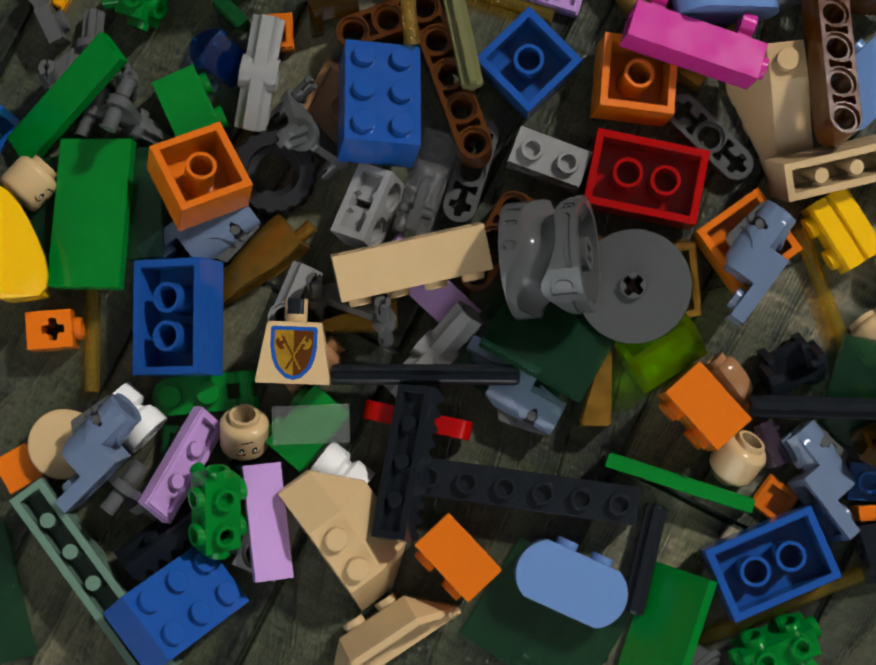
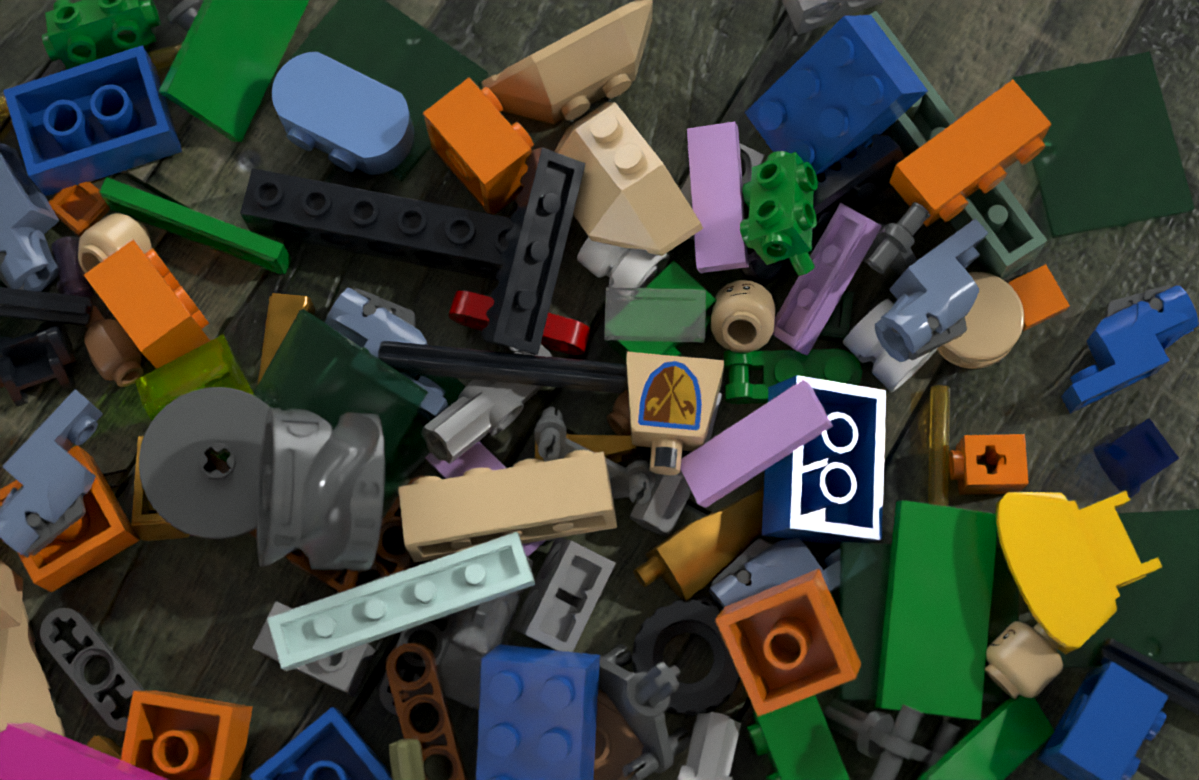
camera: 170 degrees left, 10 degrees down
red brick [582,128,710,231] -> none
black axle [624,503,668,616] -> none
none -> light aqua plate [267,532,536,671]
none -> lavender tile [680,380,833,508]
none -> orange brick [889,80,1052,227]

